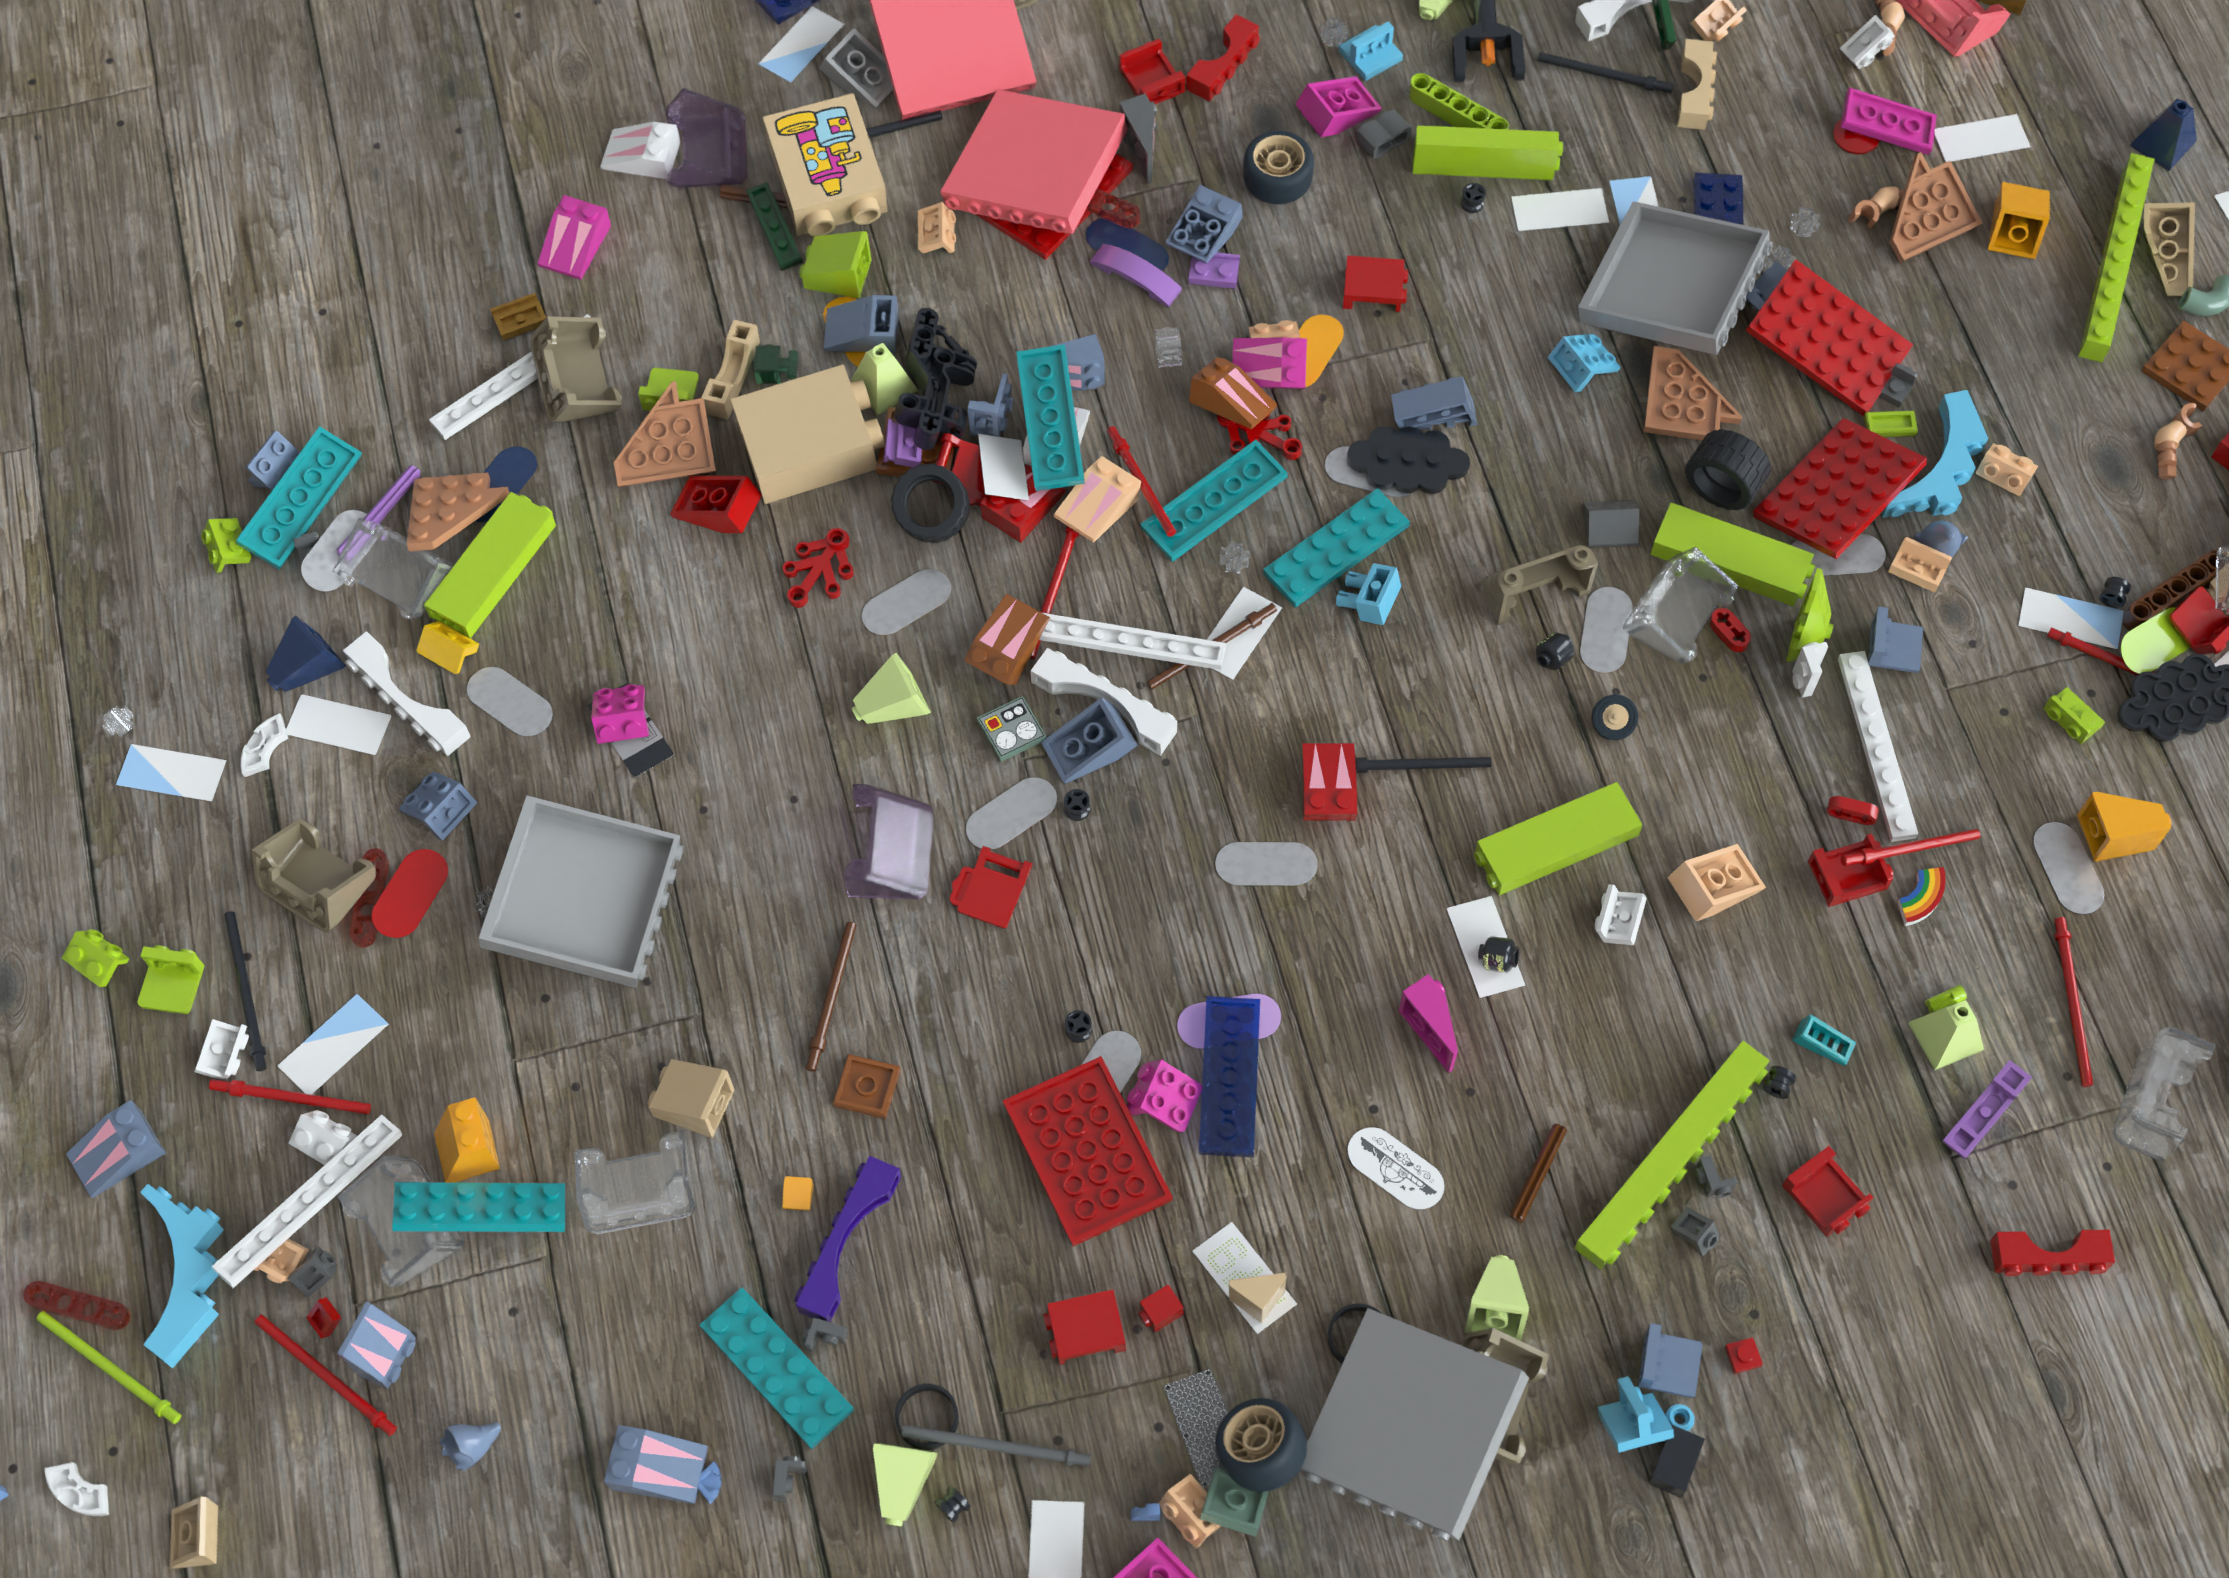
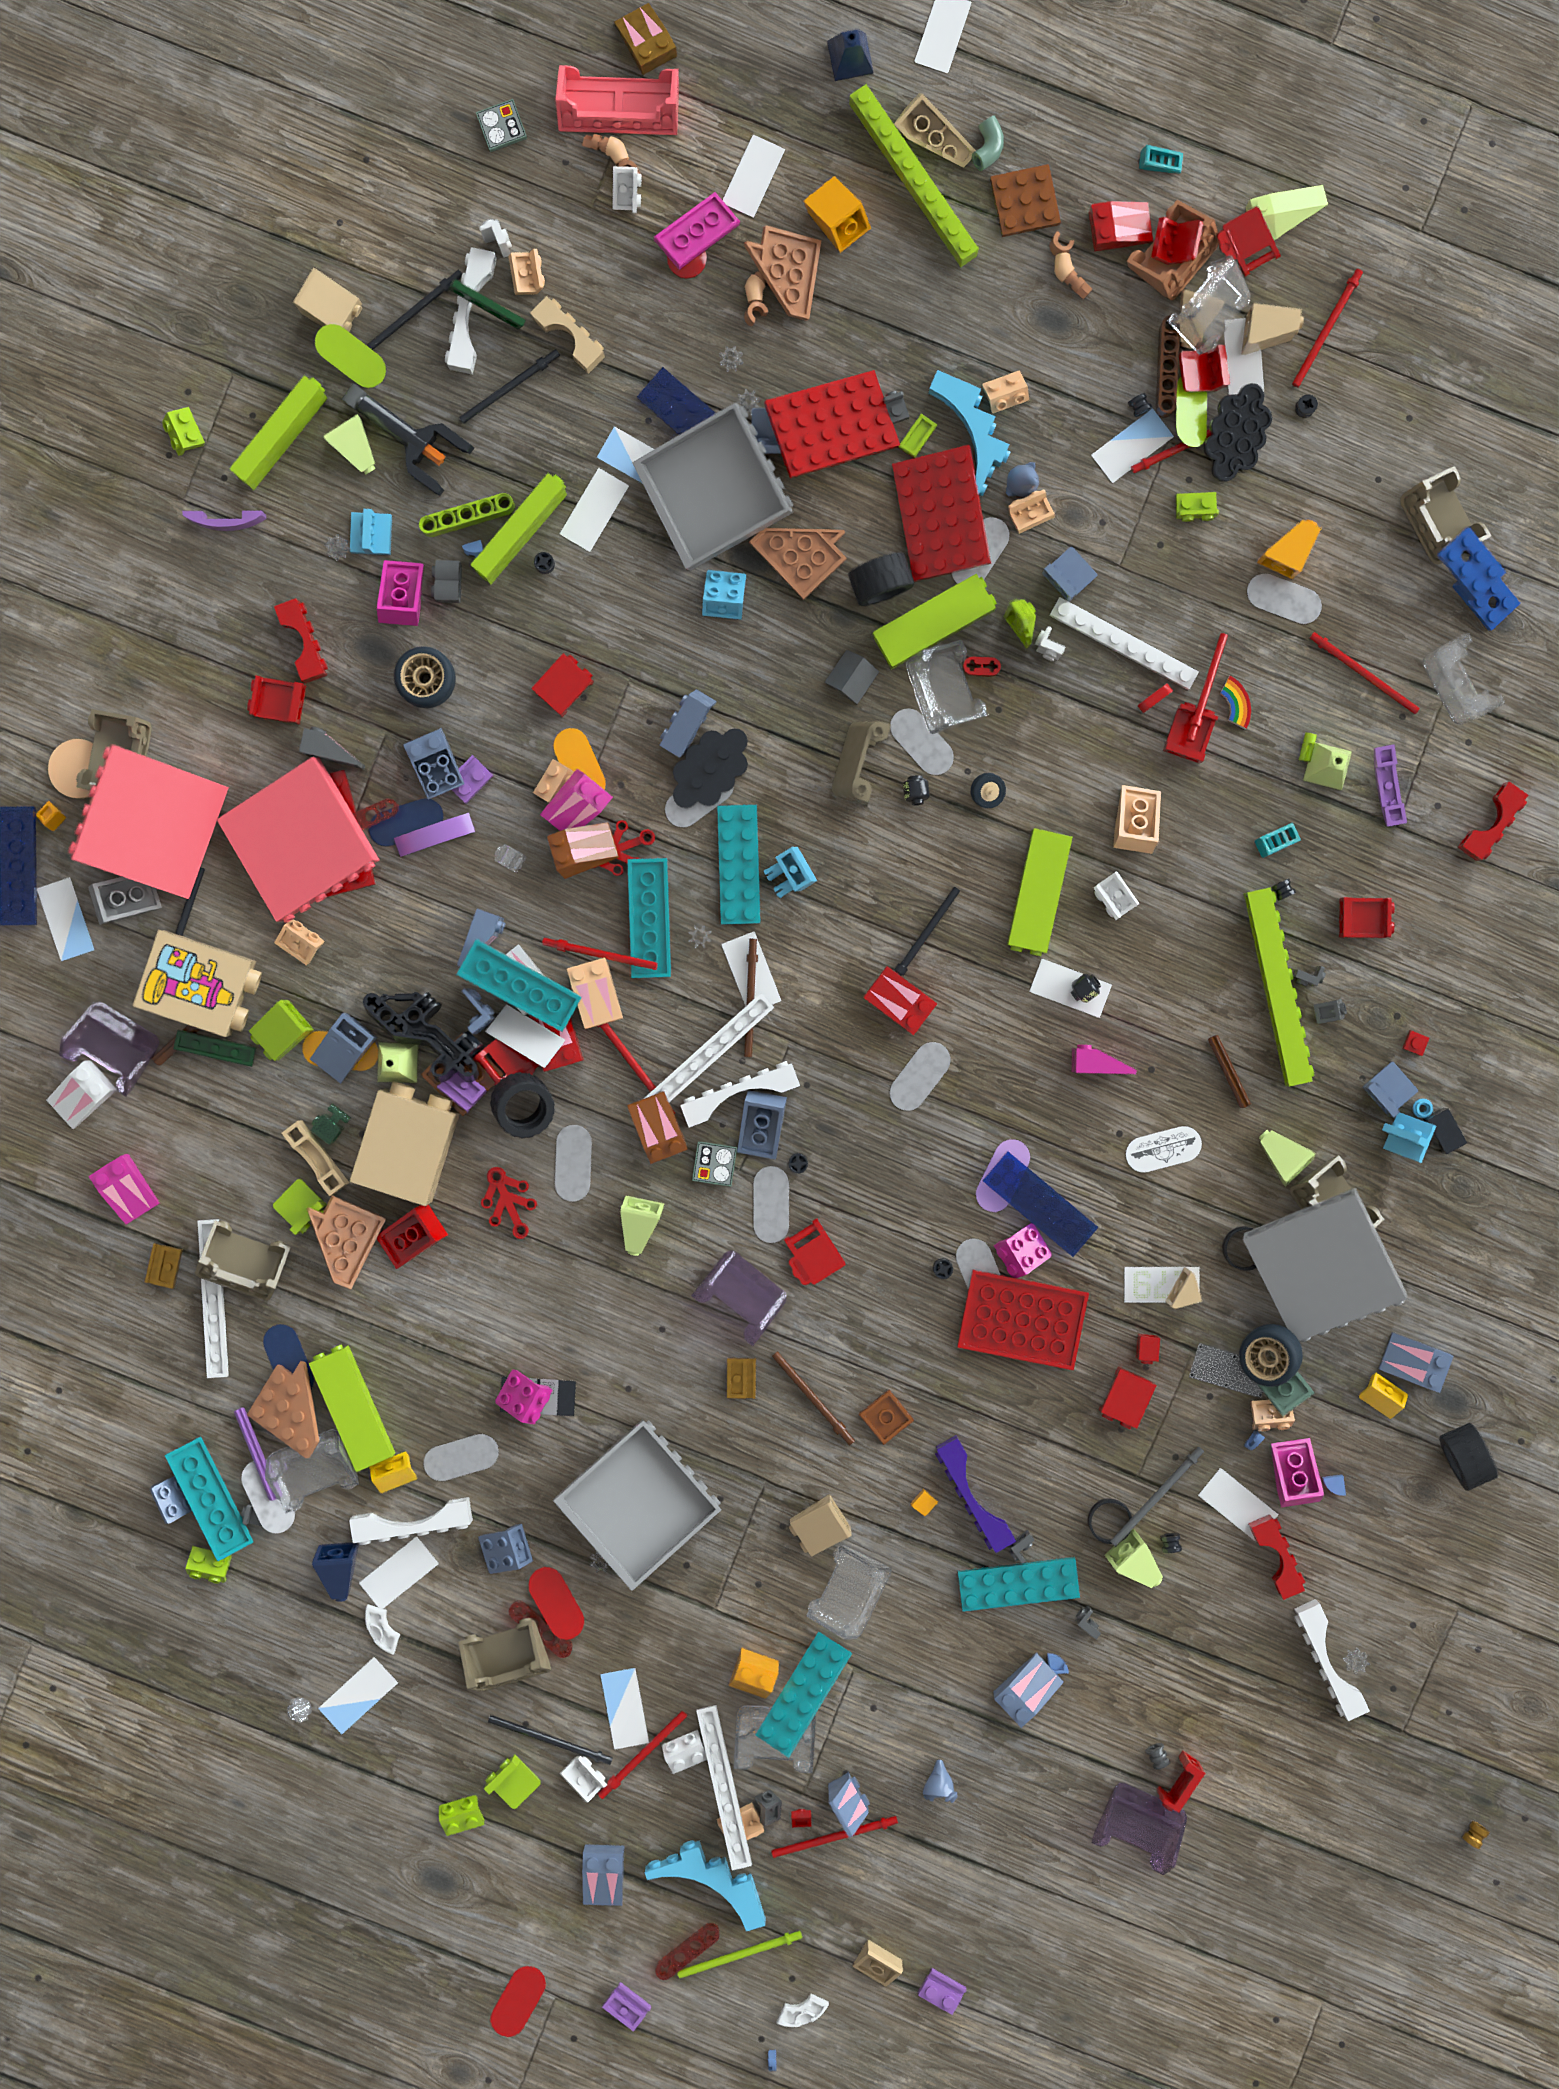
camera: 55 degrees left, 25 degrees up
none -> pearl gold plate [727,1358,756,1399]

